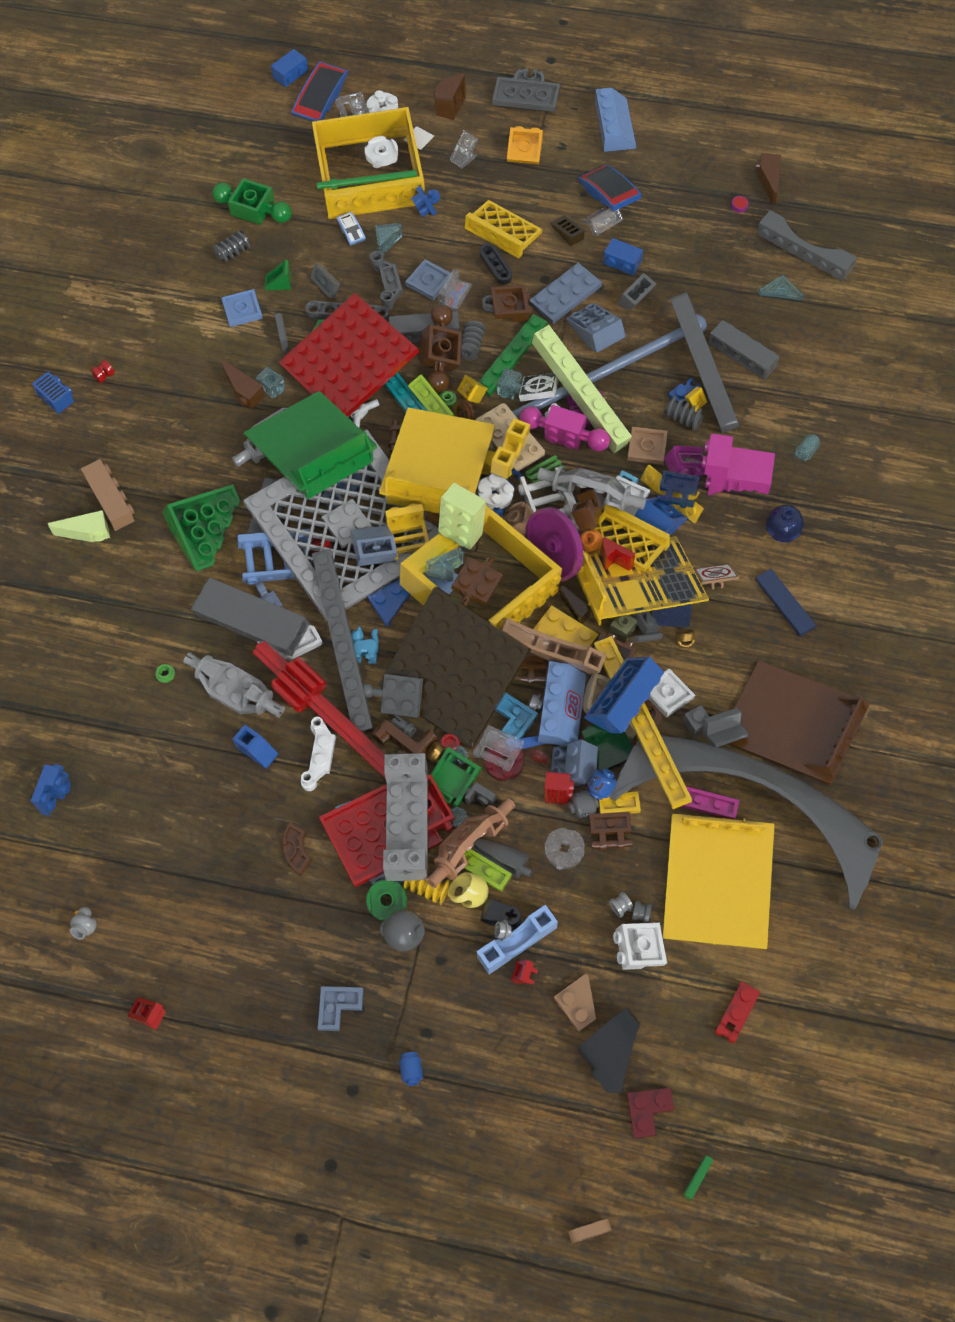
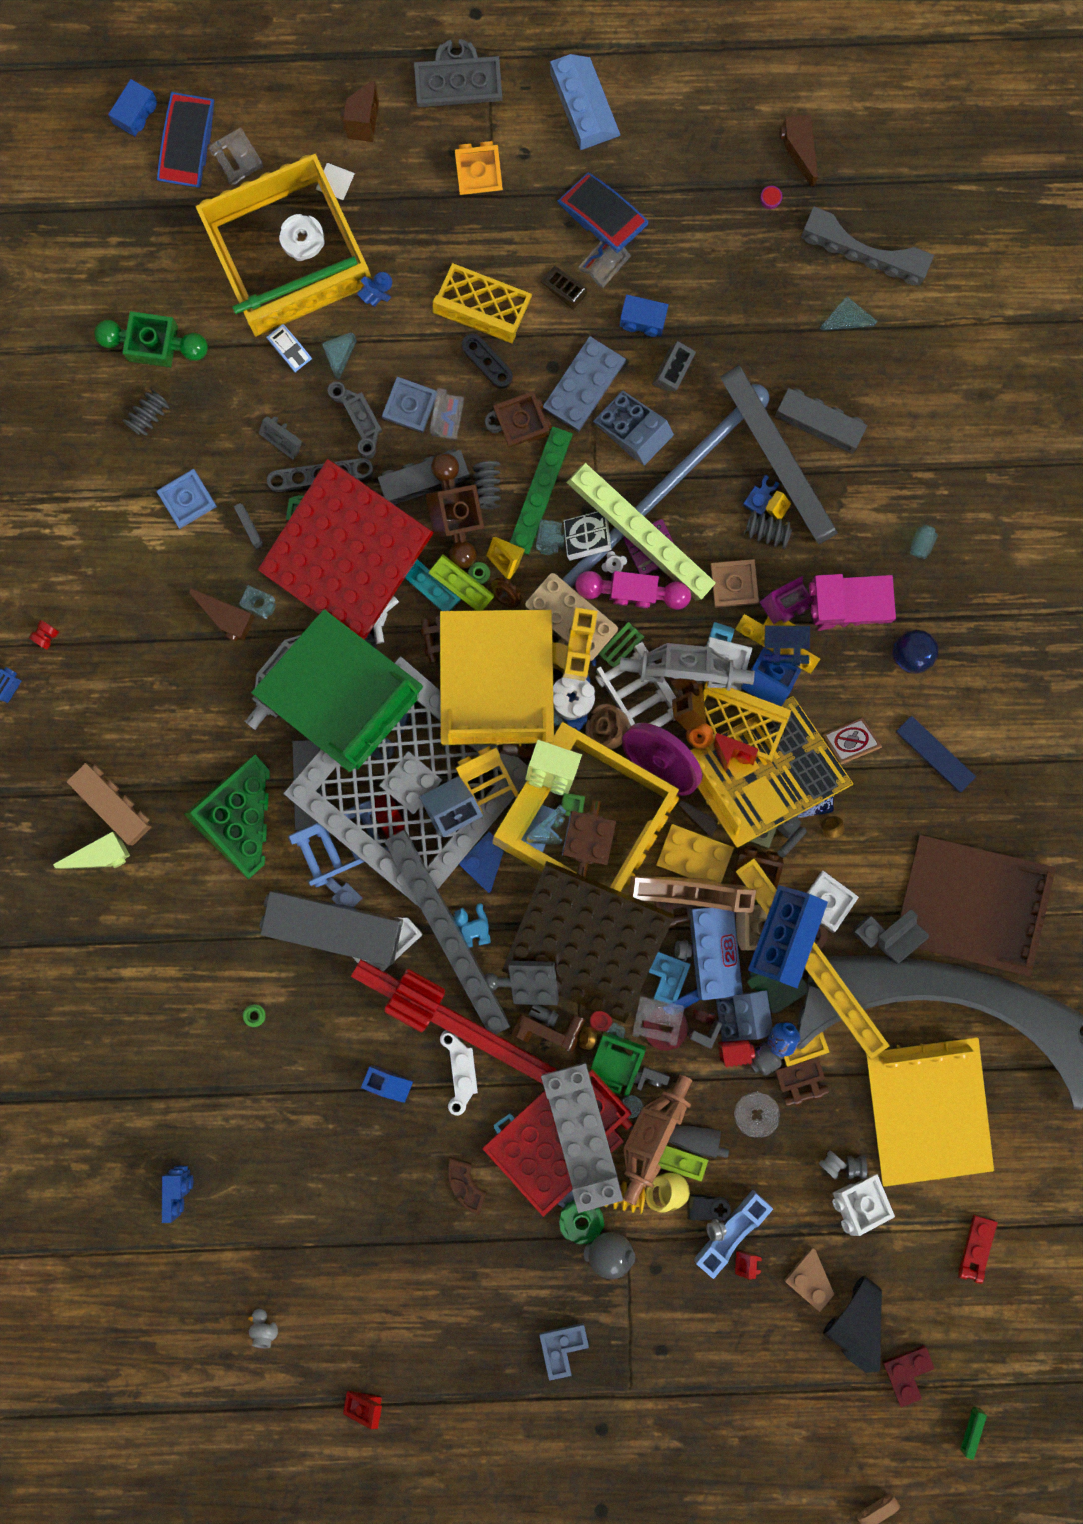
camera: 15 degrees left, 20 degrees up
light grey plate [183,652,285,718] -> none
green slope [264,260,292,290] -> none
white plate [367,90,398,113] -> none
blue brick [399,1052,423,1086] -> none
clear slope [449,130,479,168] -> none
dark pink plate [680,786,740,820] -> none
none -> dark grey panel [687,1019,722,1049]

